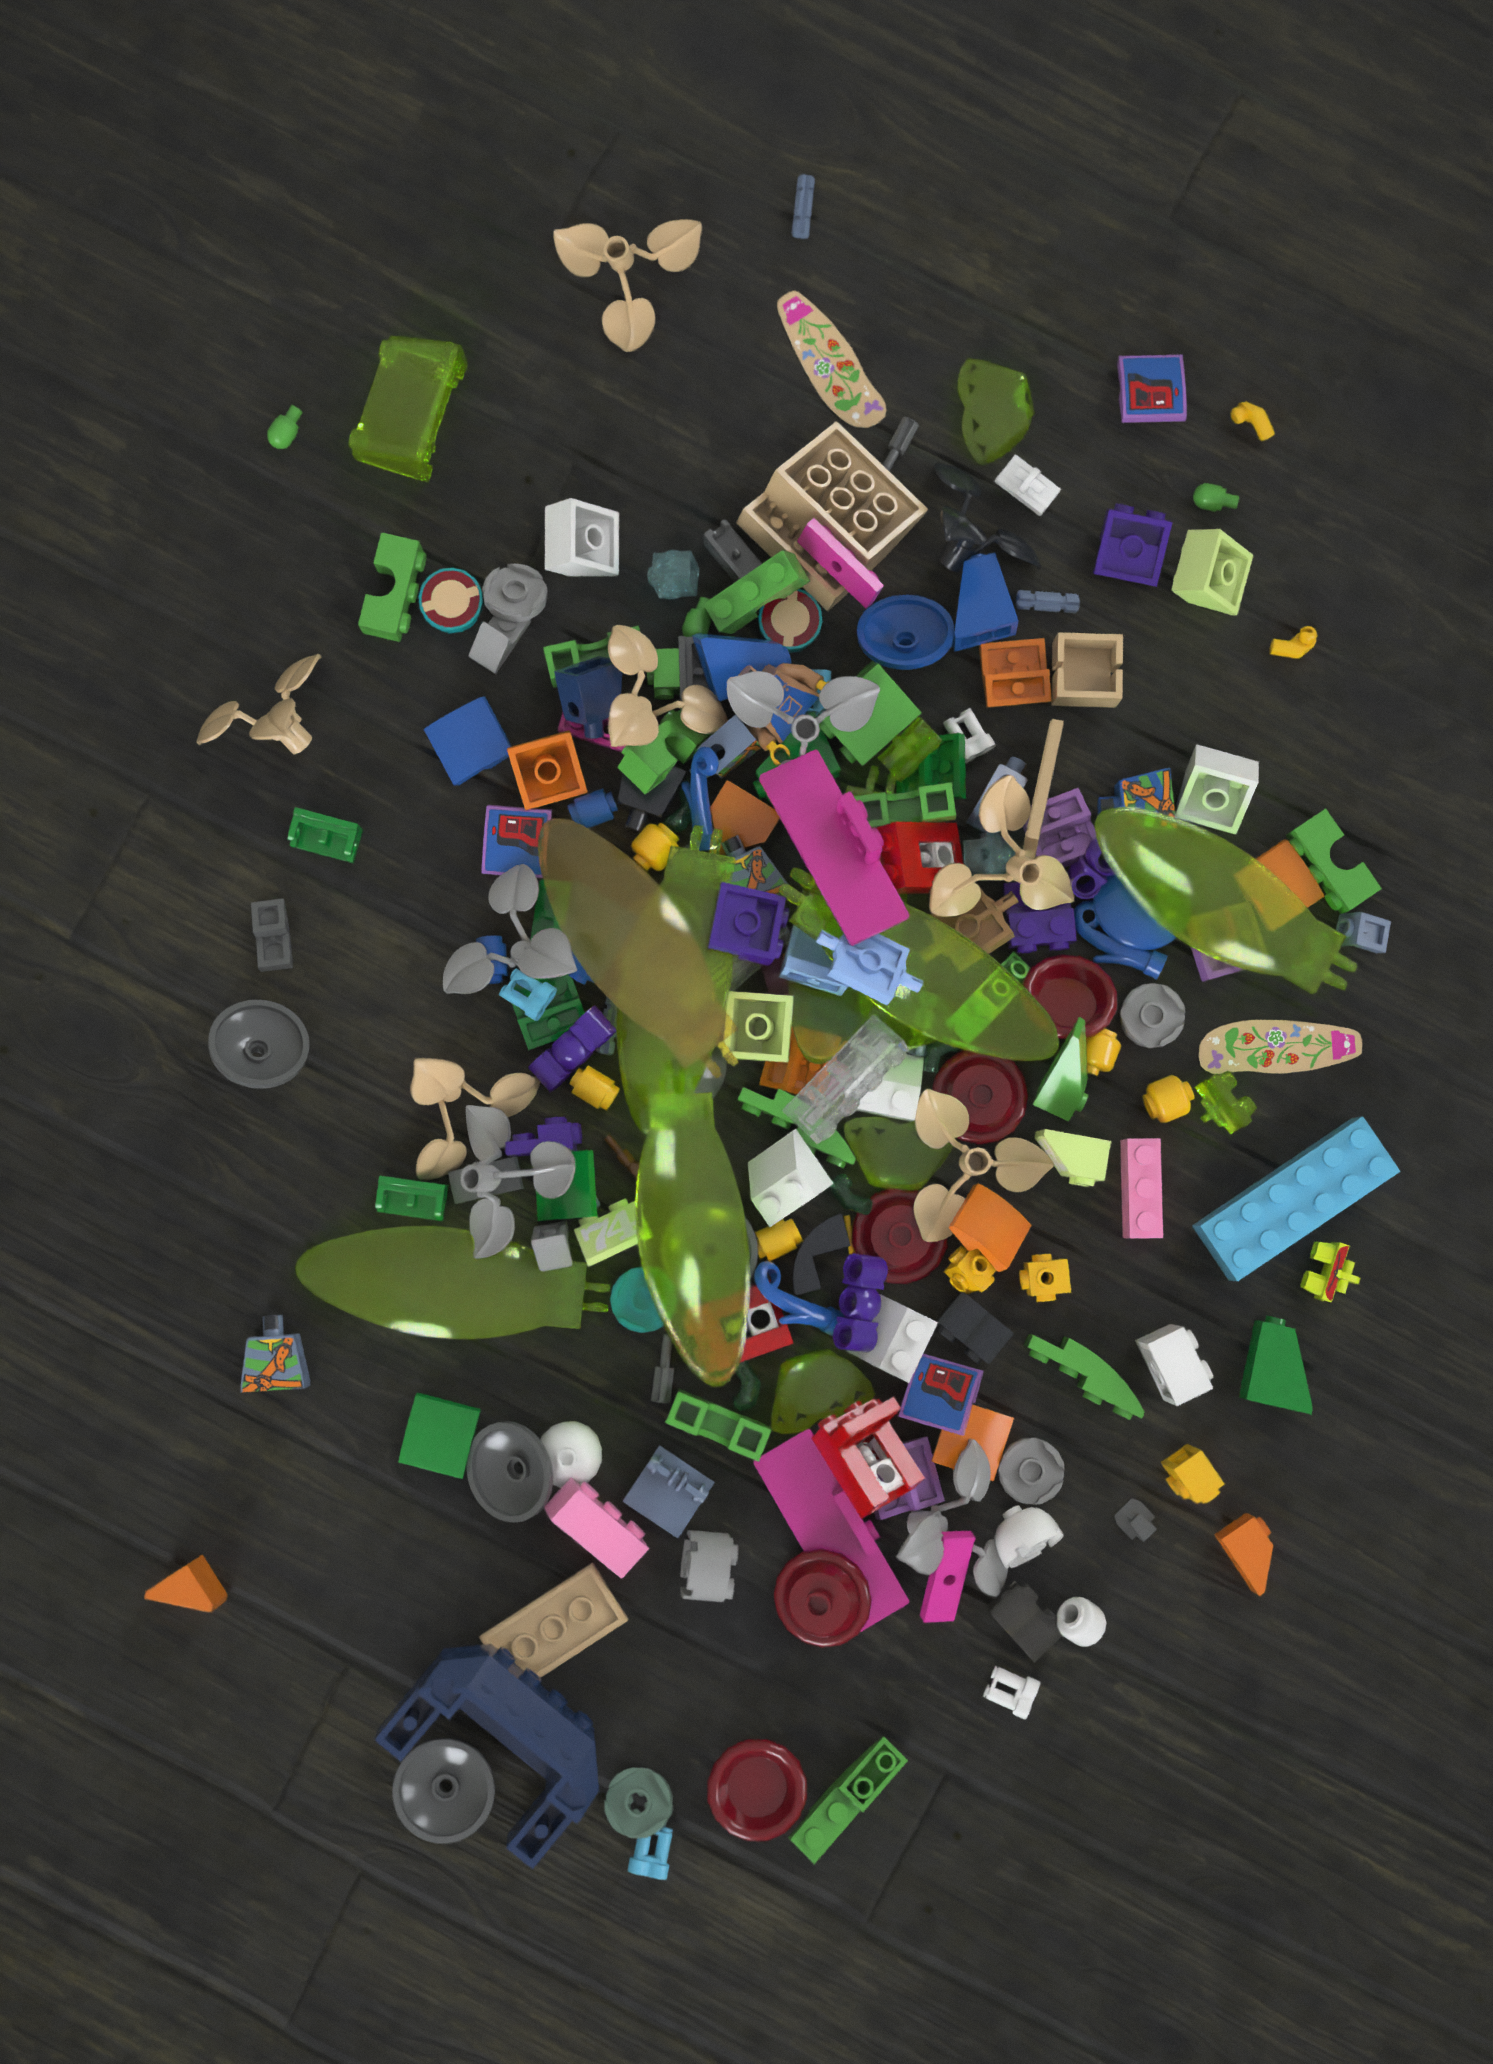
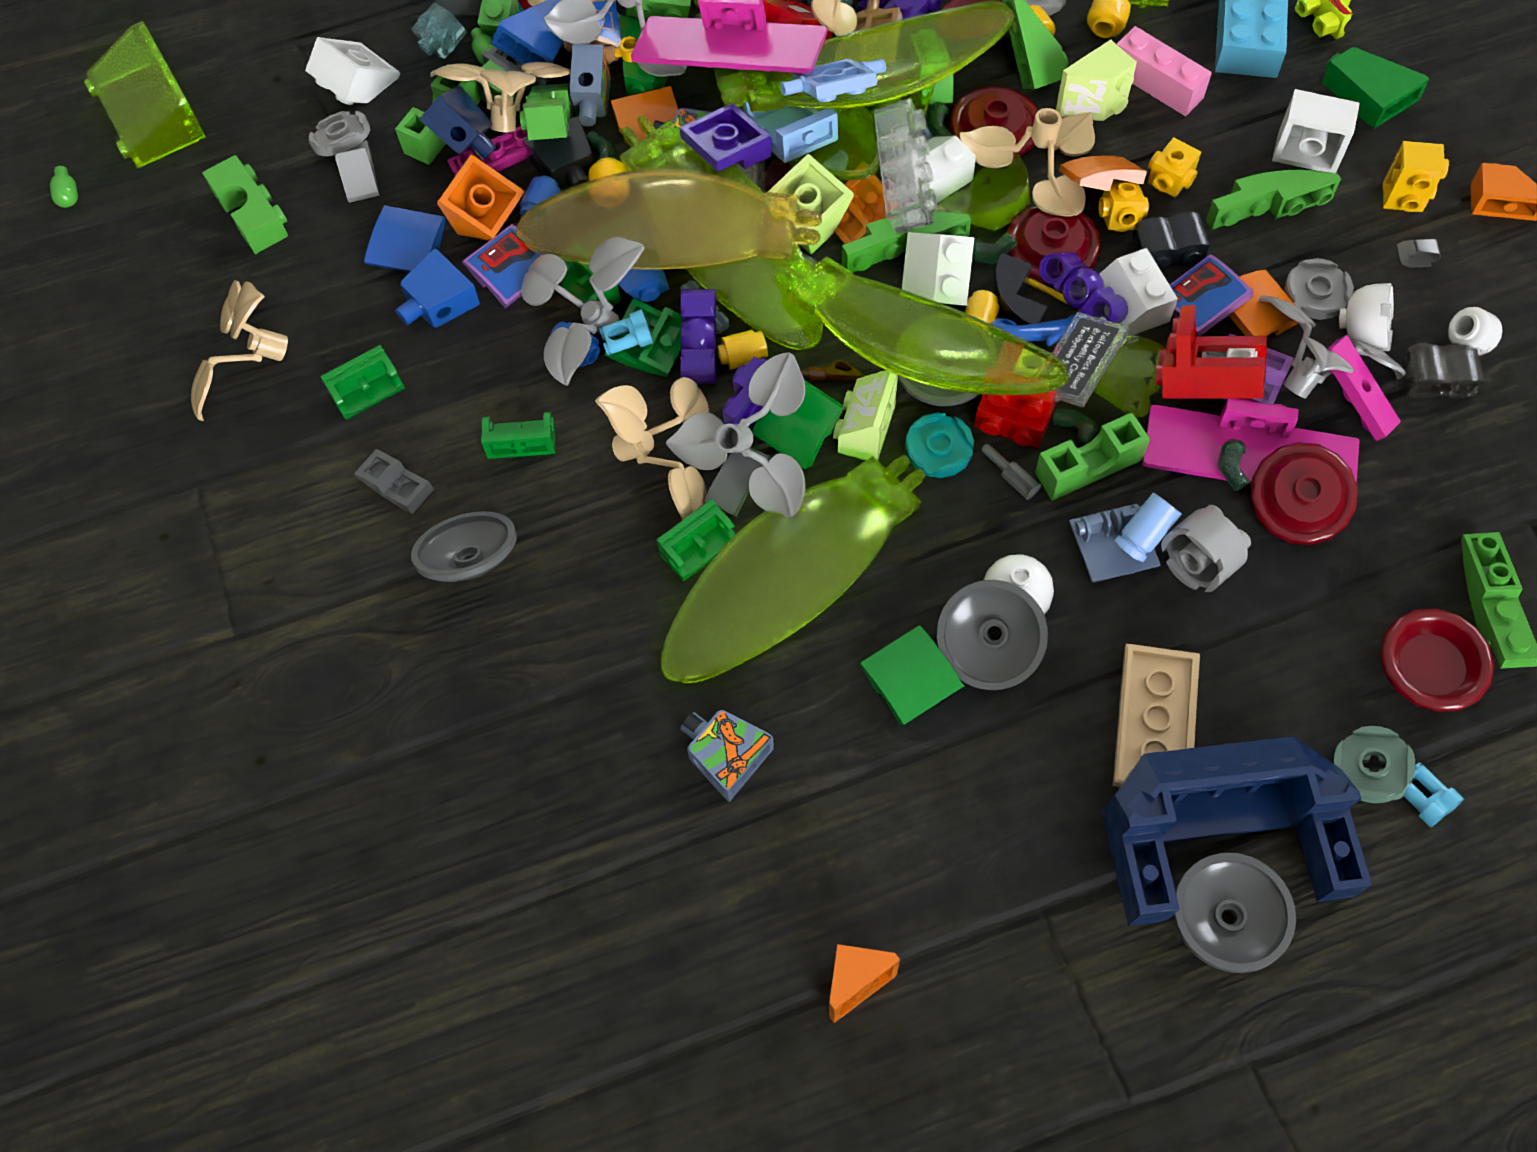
camera: 35 degrees left, 20 degrees down
tile [419,568,484,633] -> none
light grey slope [531,1220,572,1271] -> none
bright pink brick [544,1477,649,1579] -> none
blue plant [681,746,719,851] -> none
white piece [983,1665,1040,1719] -> none
none -> blue torso [395,248,480,327]
none -> green hinge [481,412,555,459]
none -> piece [1033,312,1129,407]
none -> light blue piece [1115,492,1182,562]
none -> clear green arm [1217,439,1250,491]

